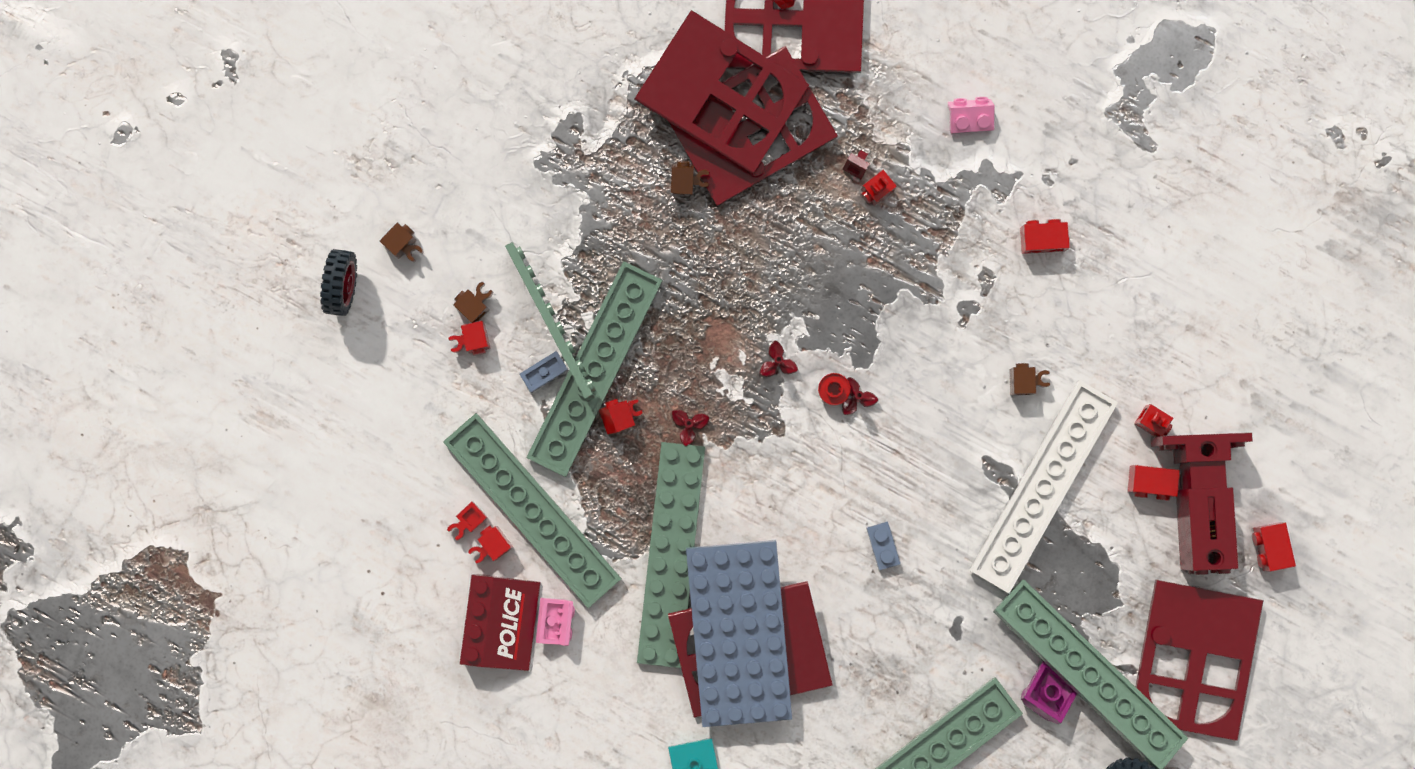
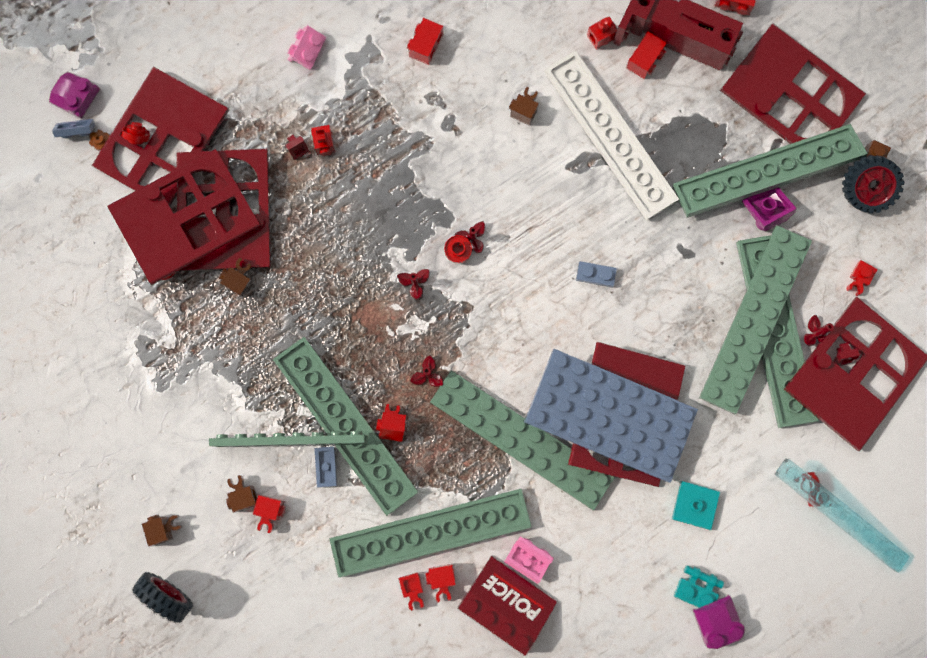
camera: 60 degrees left, 5 degrees down
none -> sand green plate [699,225,812,415]

